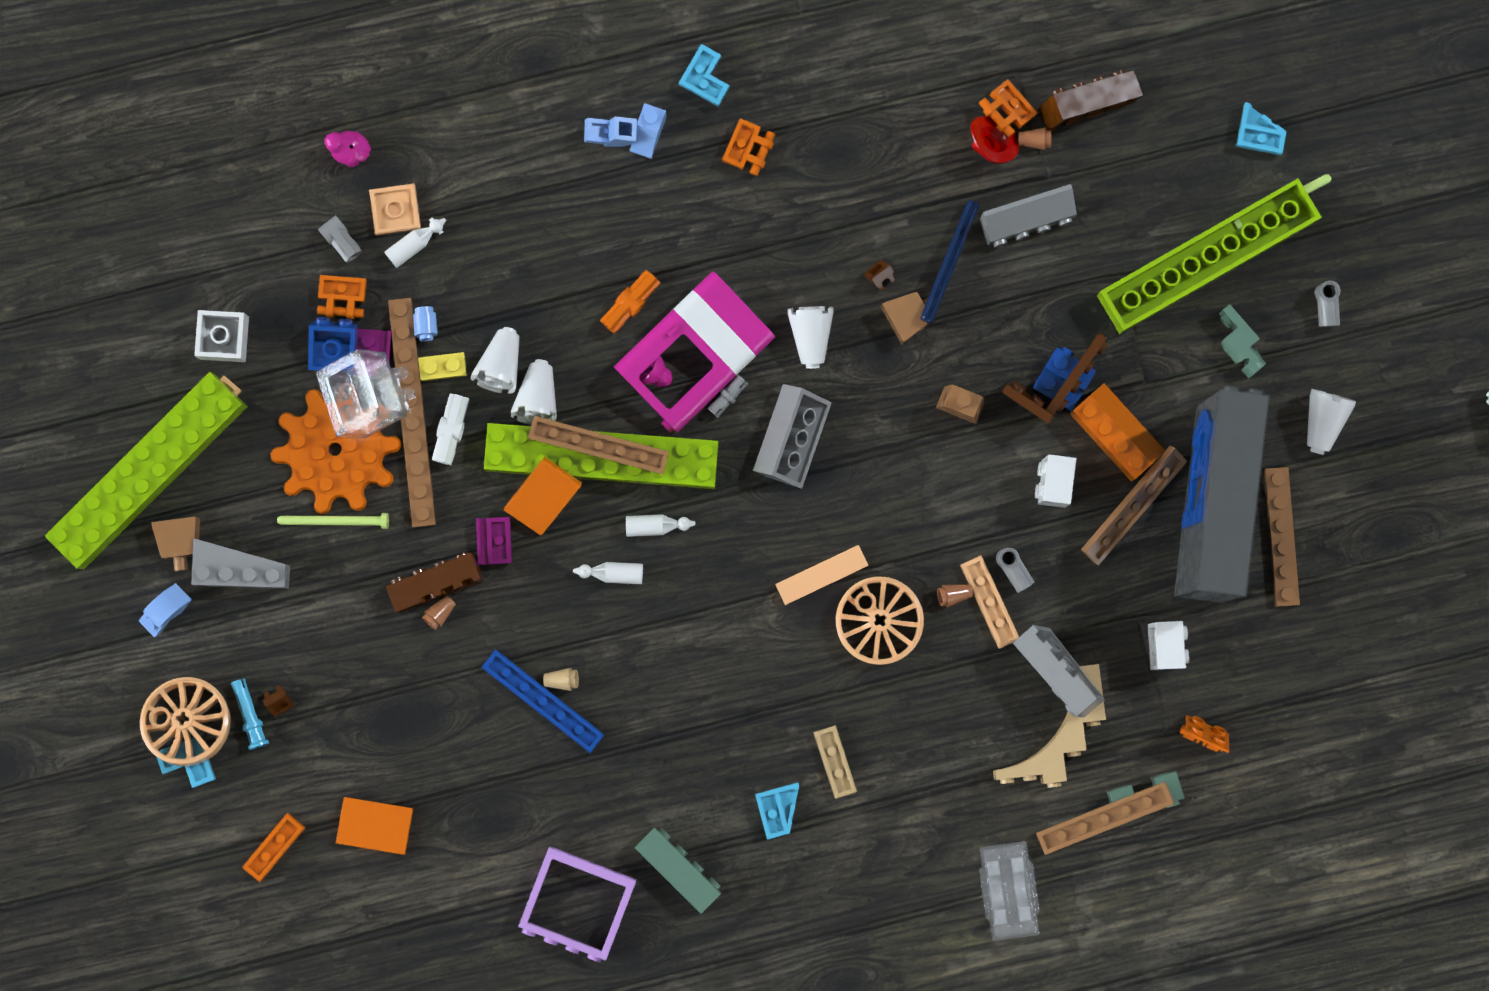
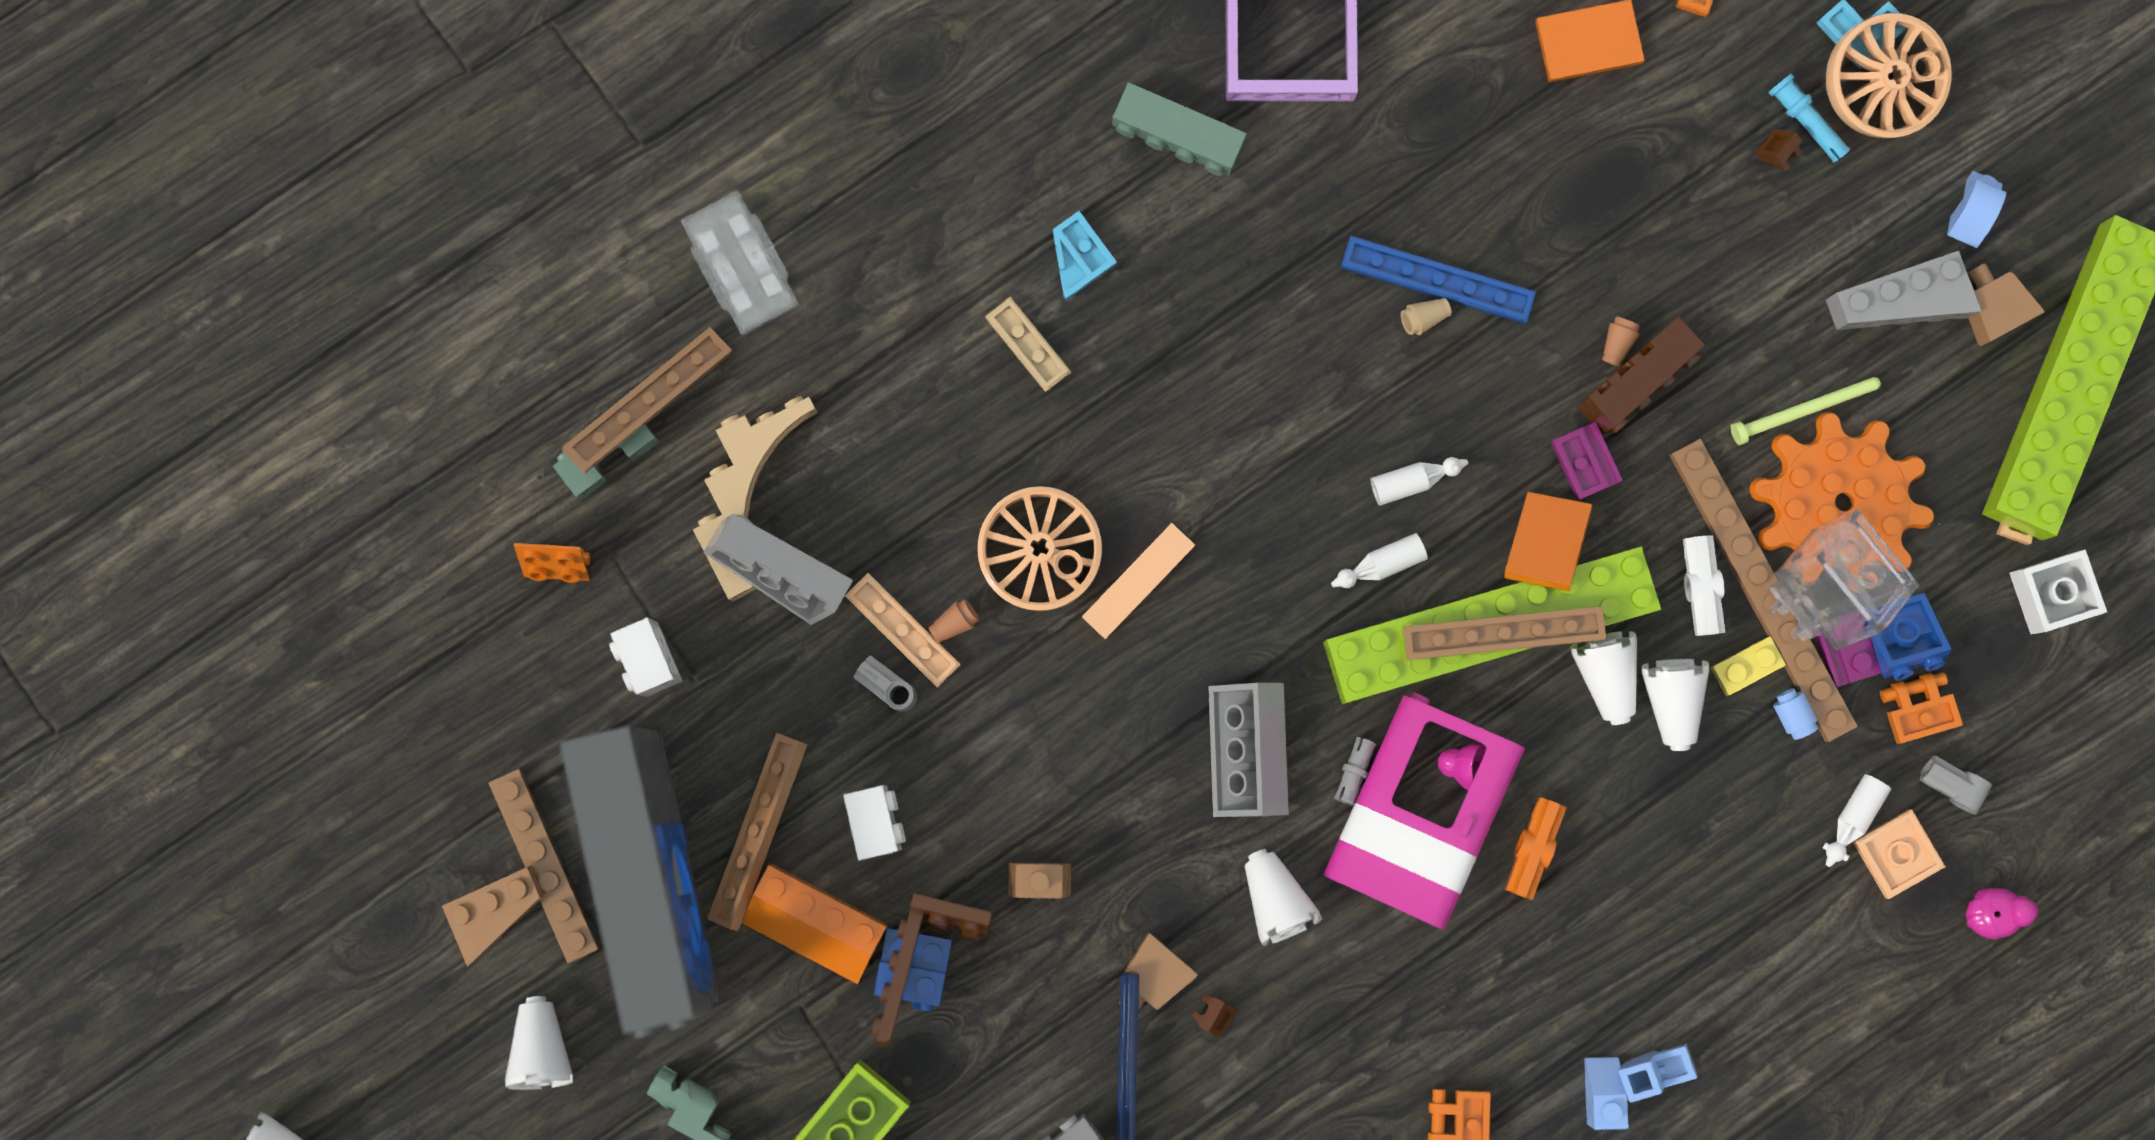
camera: 160 degrees right, 0 degrees up
none -> medium nougat wing [442,866,545,967]

